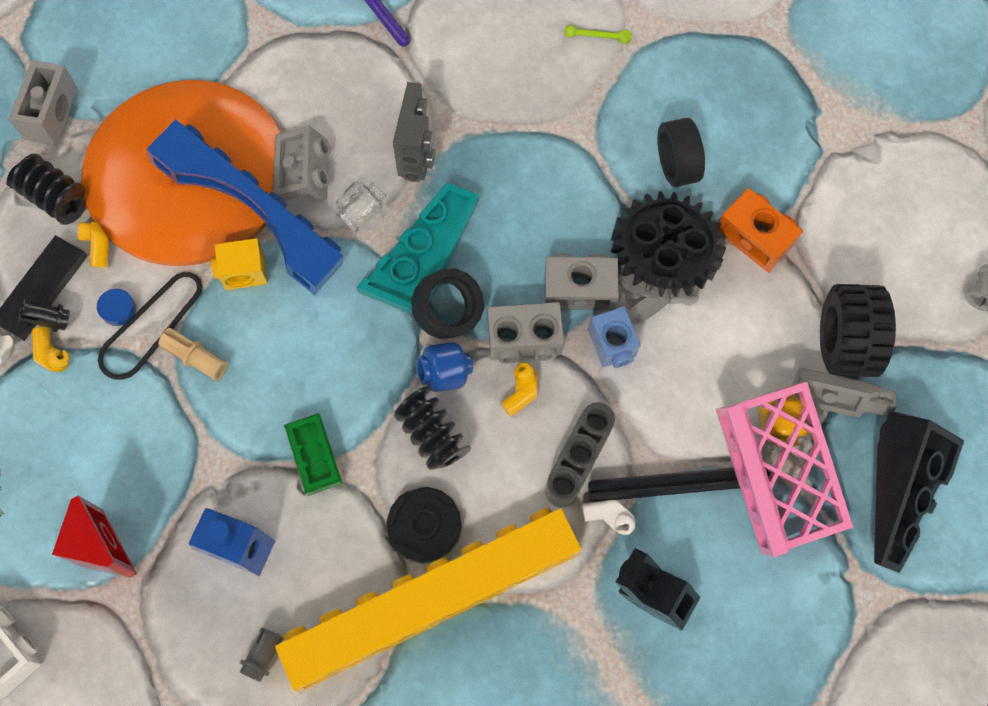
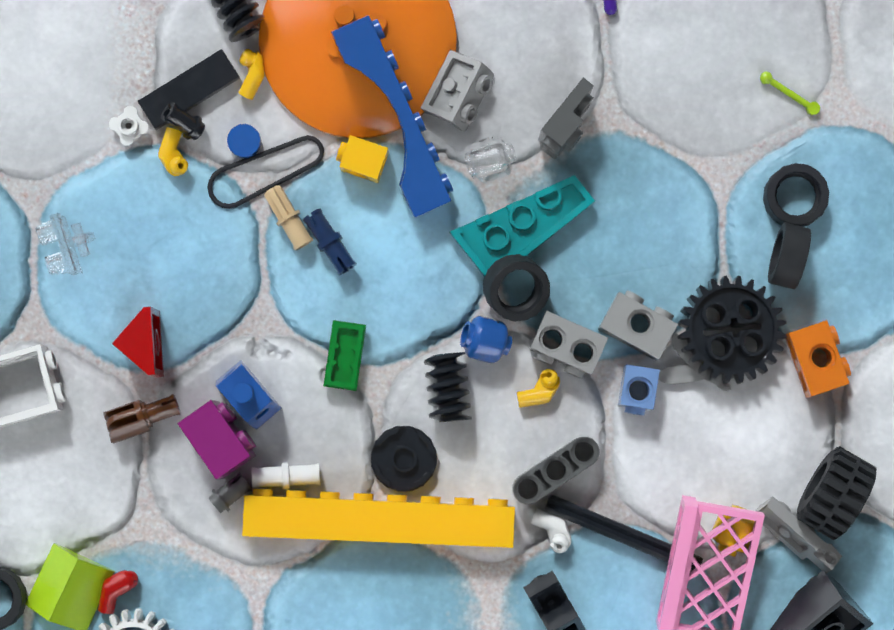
camera: 30 degrees right, 15 degrees up
none -> reddish brown arm [103,394,181,444]
none -> magenta brick [177,400,256,480]
none -> white pin [251,463,320,490]
none -> dark blue pin [303,208,357,275]
none -> black tyre [763,163,830,227]

